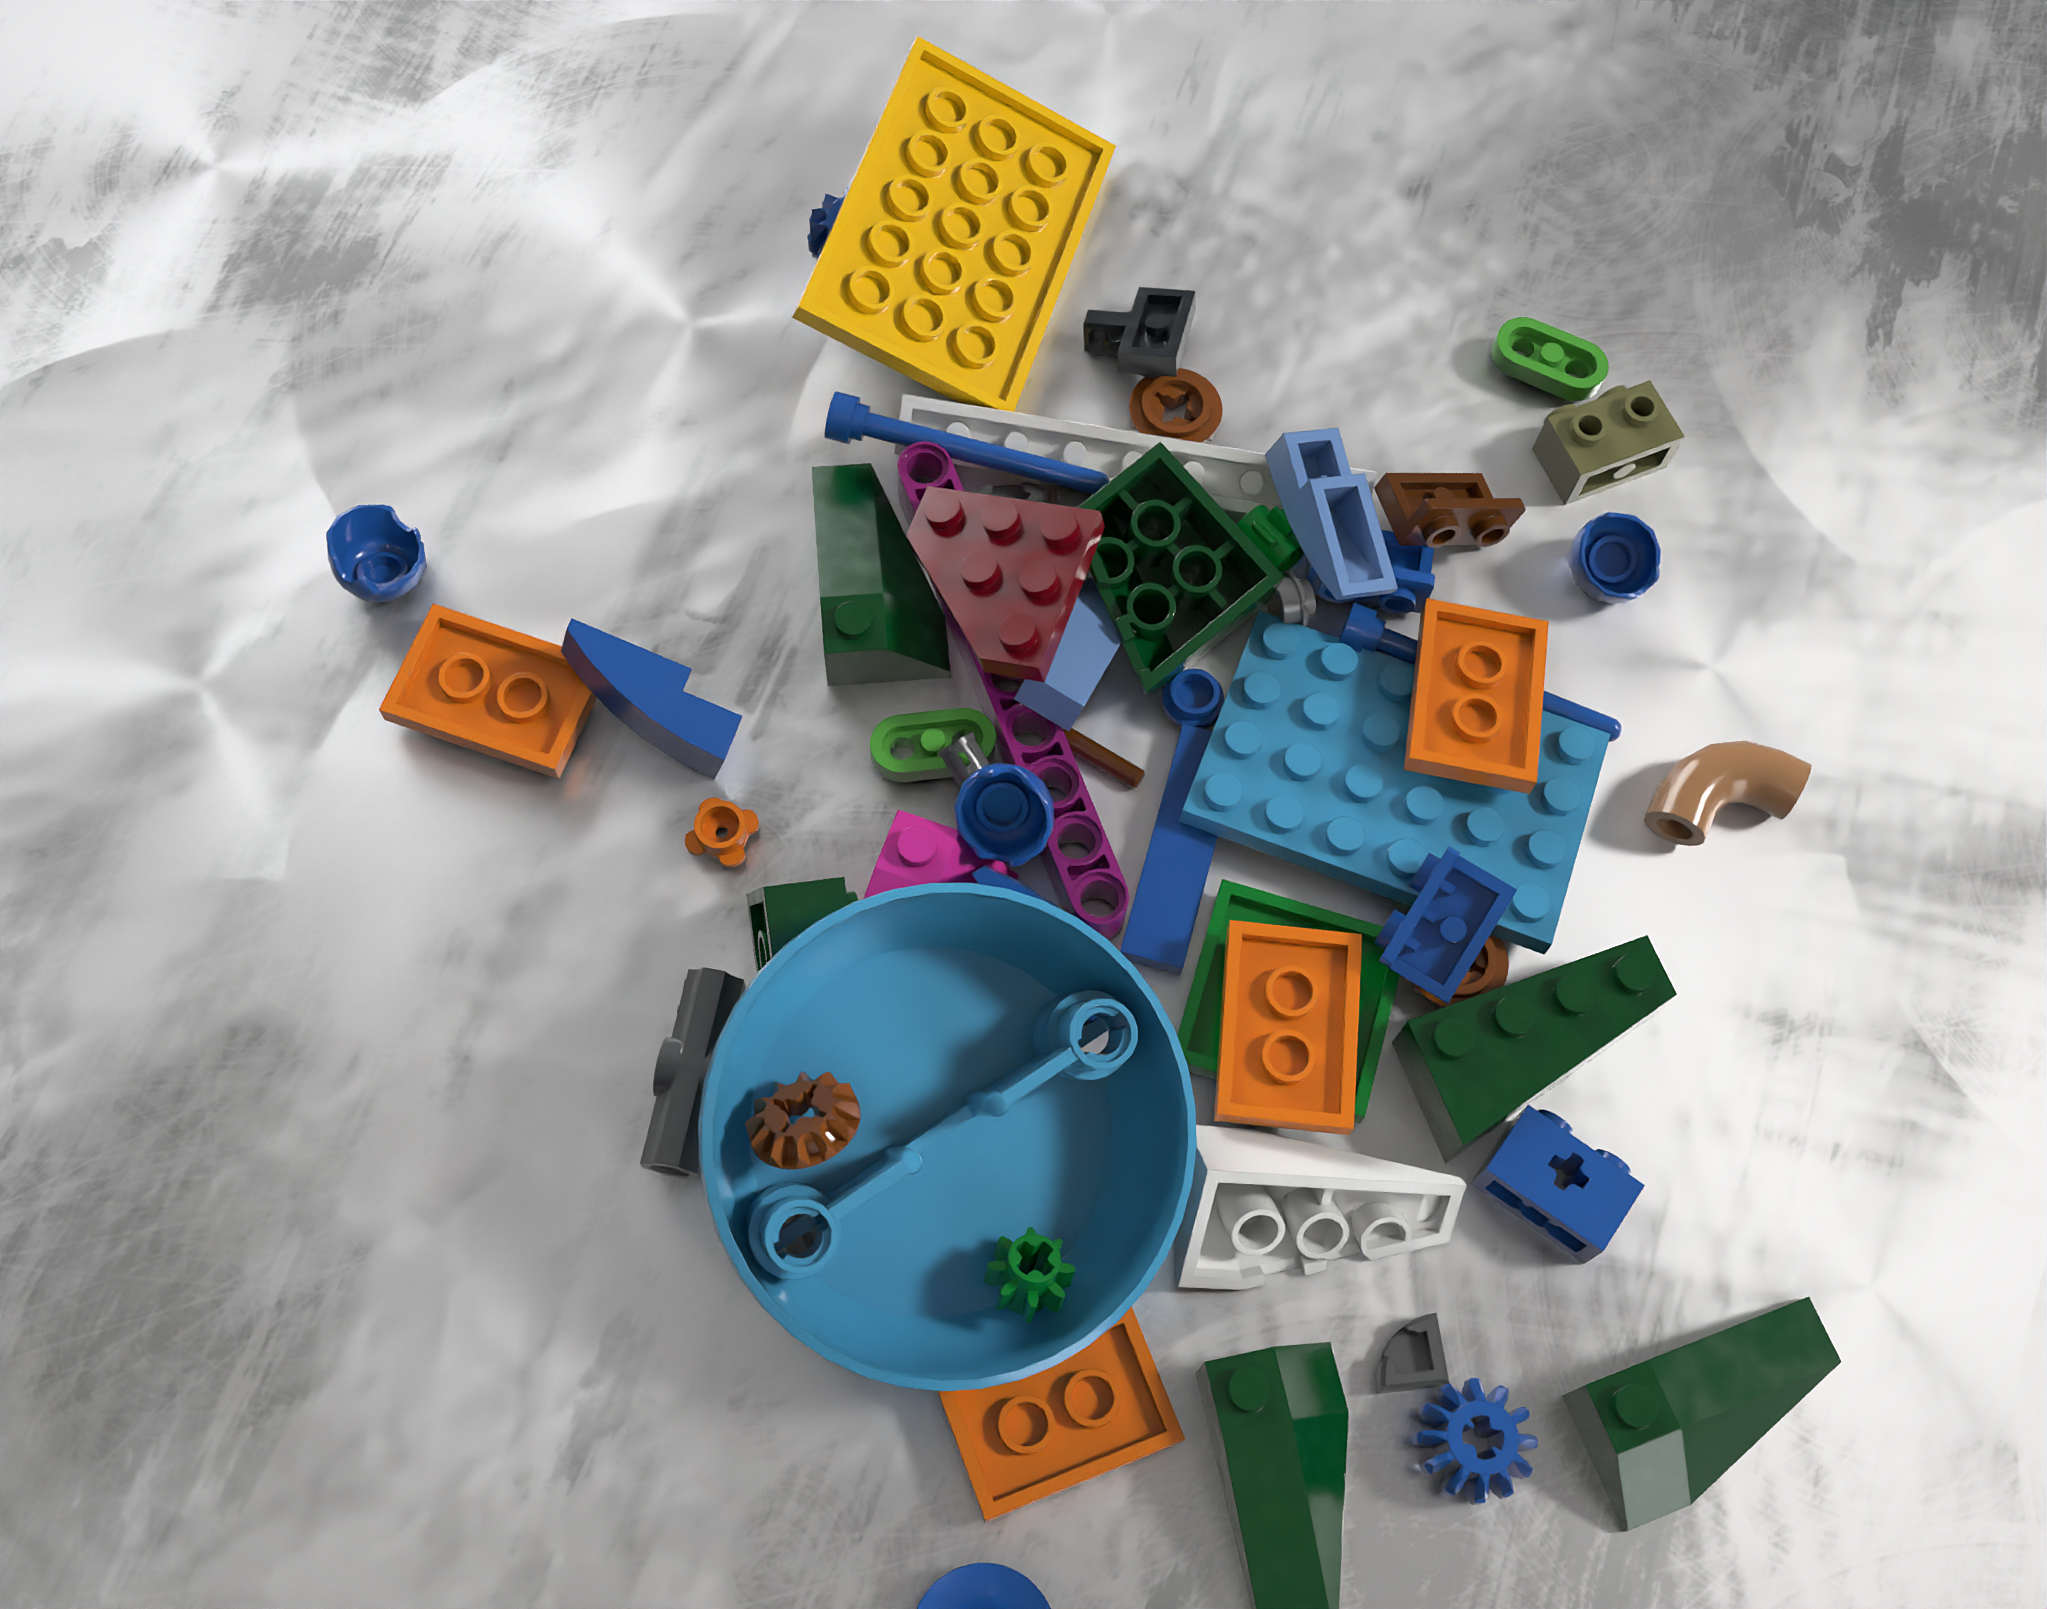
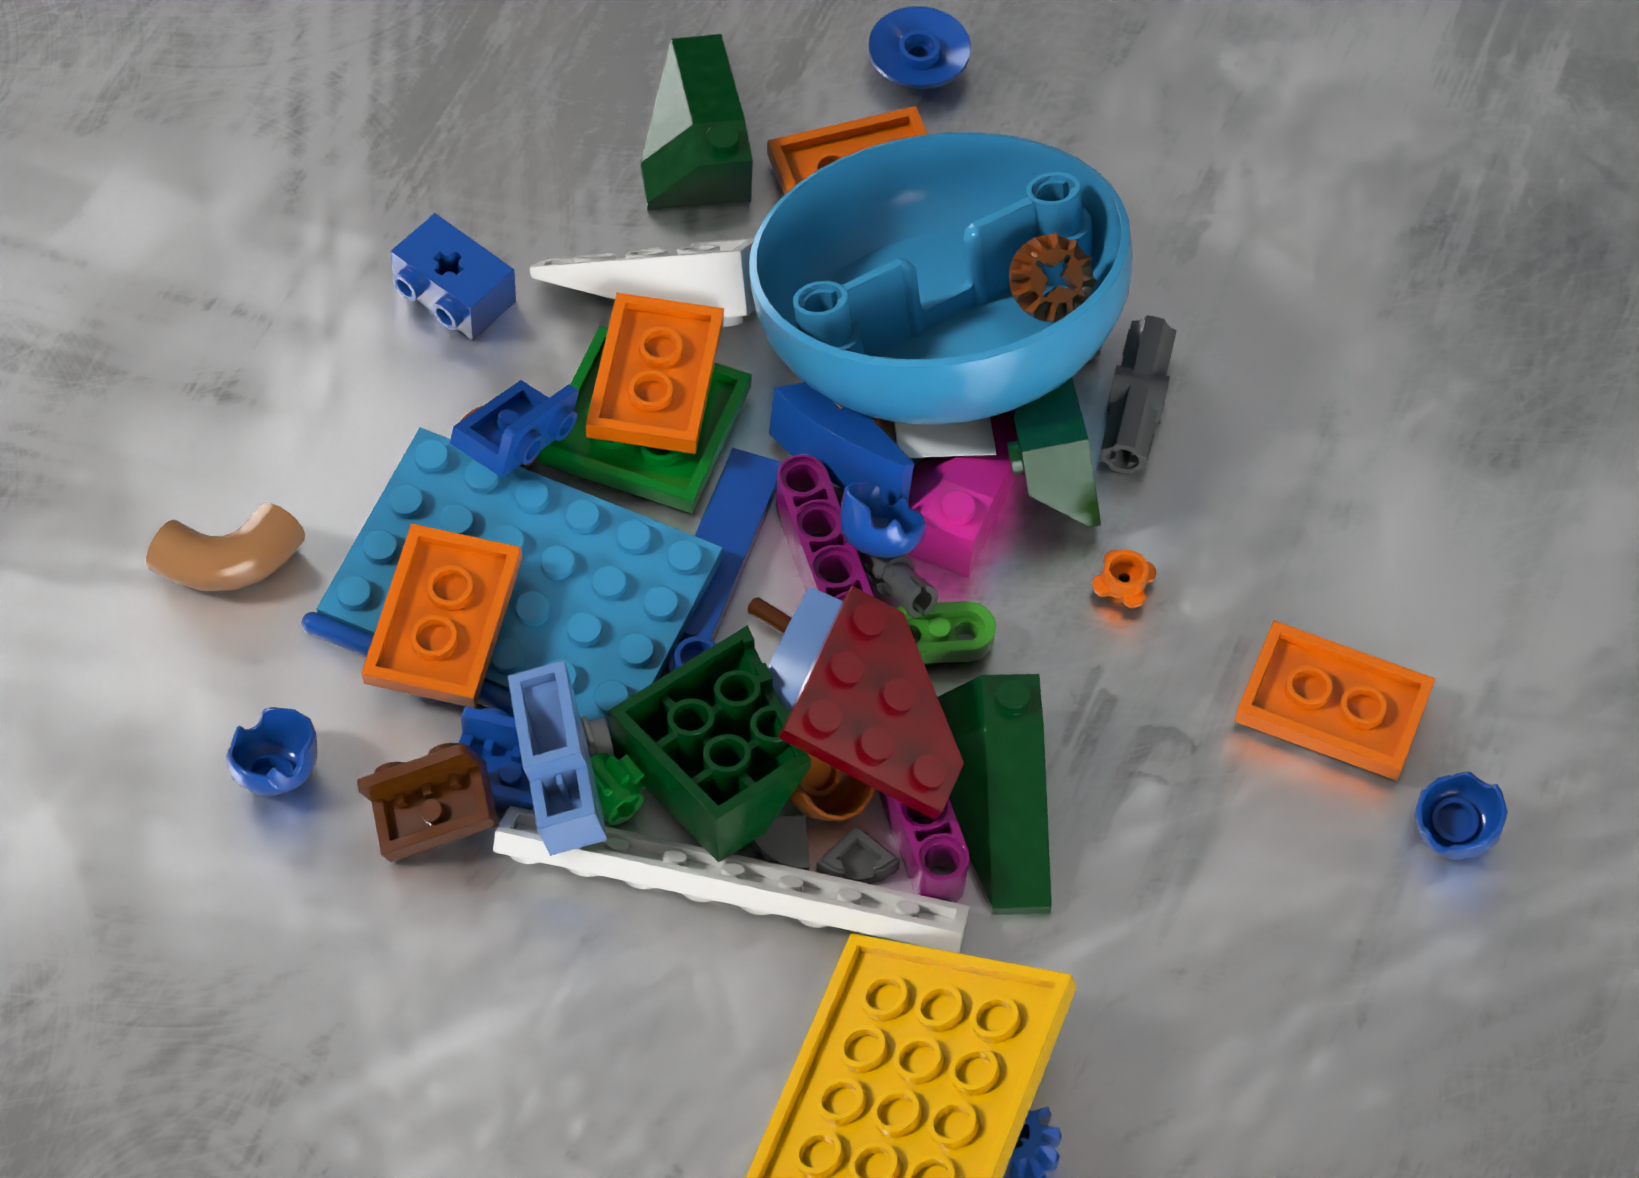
camera: 175 degrees left, 10 degrees down
blue slope [561,618,743,780] -> none
blue piece [824,391,1110,495] -> none
green gear [984,1227,1076,1323] -> none
black hinge [1083,287,1196,378] -> none
dark orange gear [1129,368,1223,443] -> none
dark grey tile [1376,1313,1449,1394] -> none
dark green wedge [1392,935,1677,1164] -> none
blue gear [1413,1378,1538,1505] -> none
bright green plate [1492,317,1609,401] -> none
olive brick [1532,380,1685,505] -> none
dark green wedge [1562,1297,1842,1532] -> none

